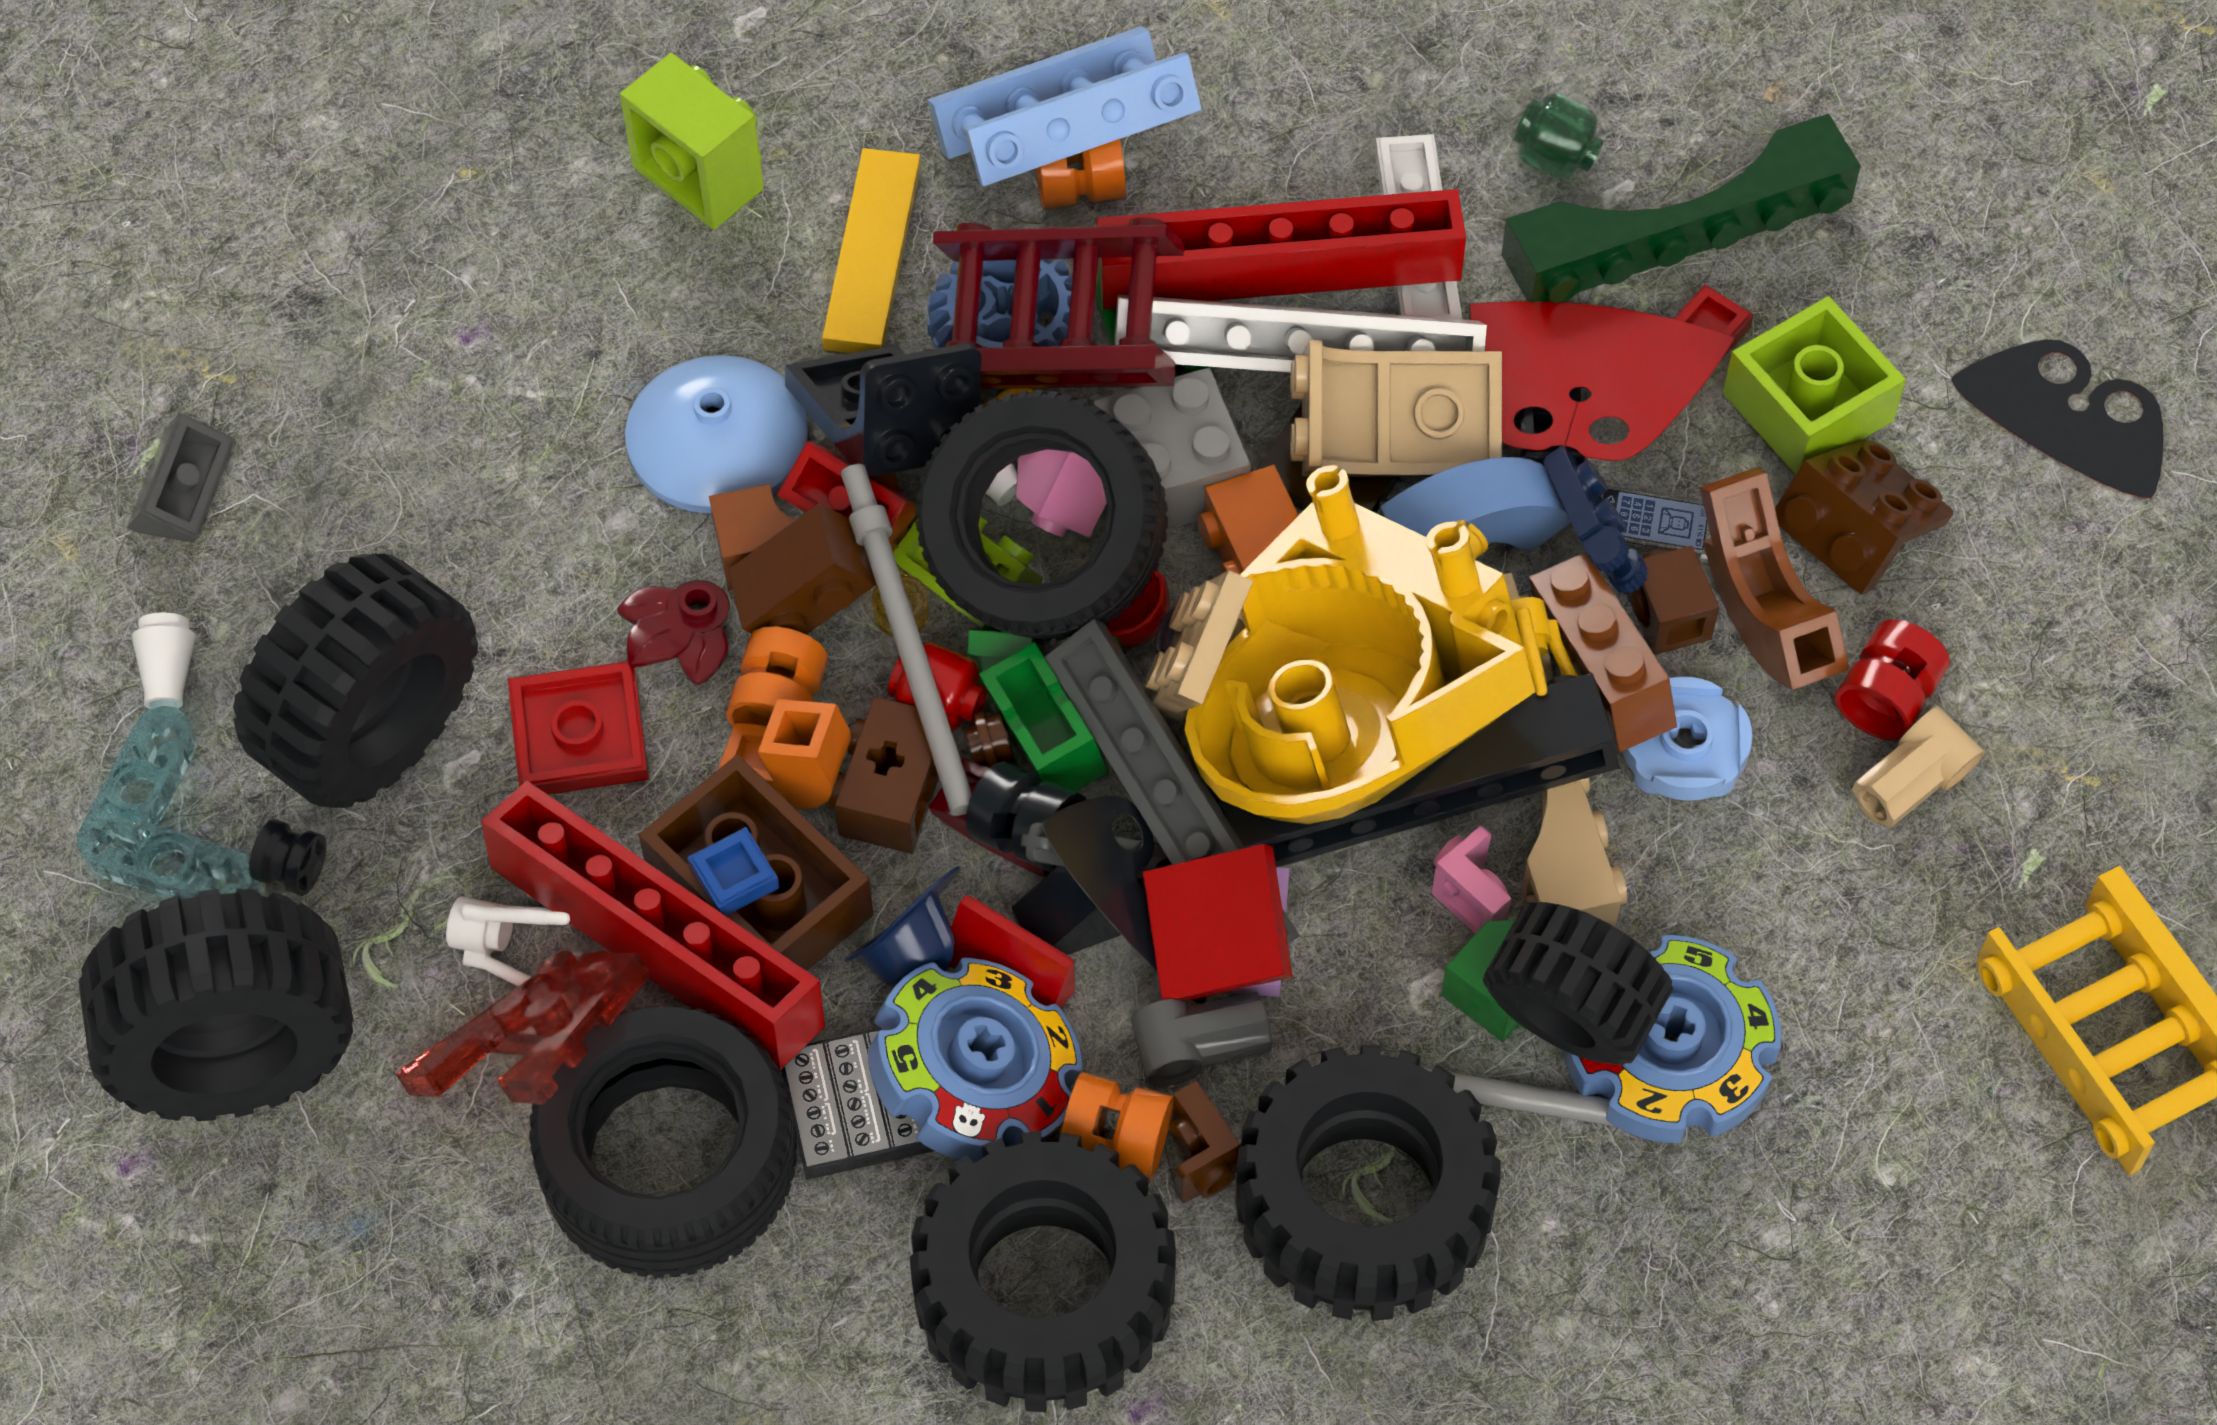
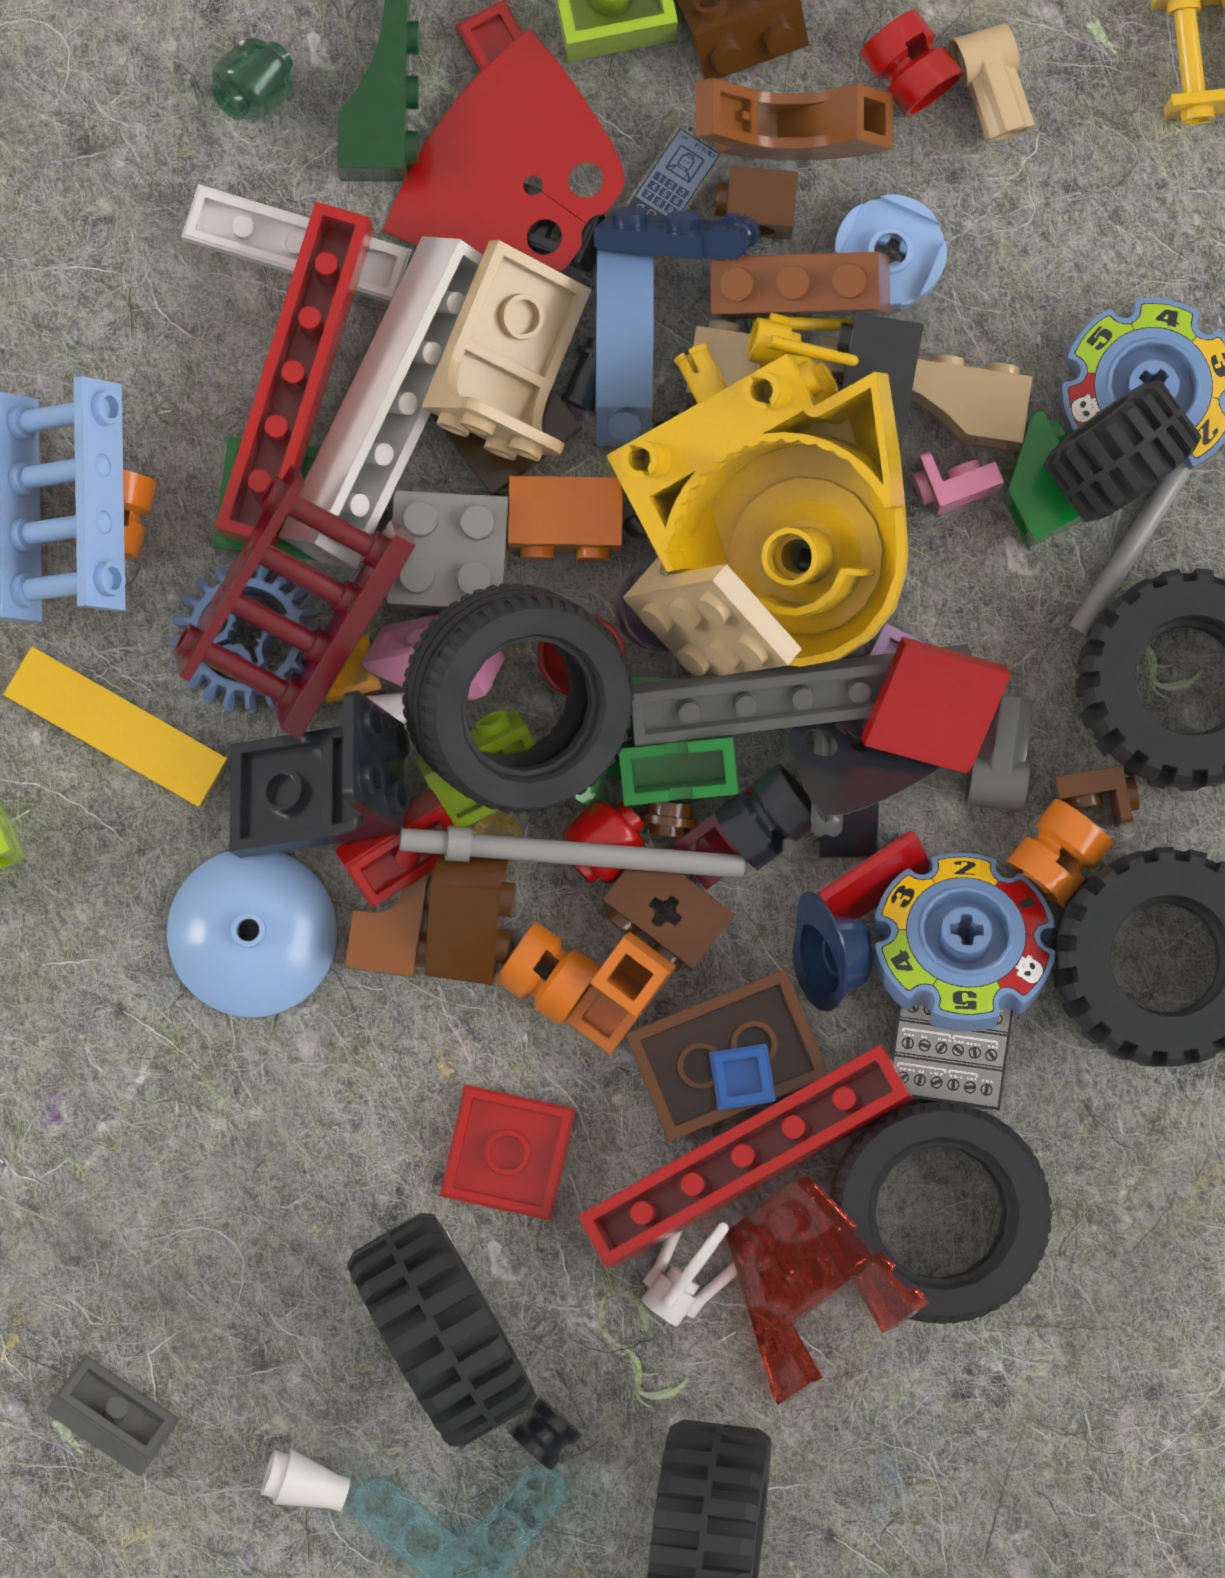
camera: 70 degrees left, 25 degrees up
dark red plate [617,580,730,686] -> none

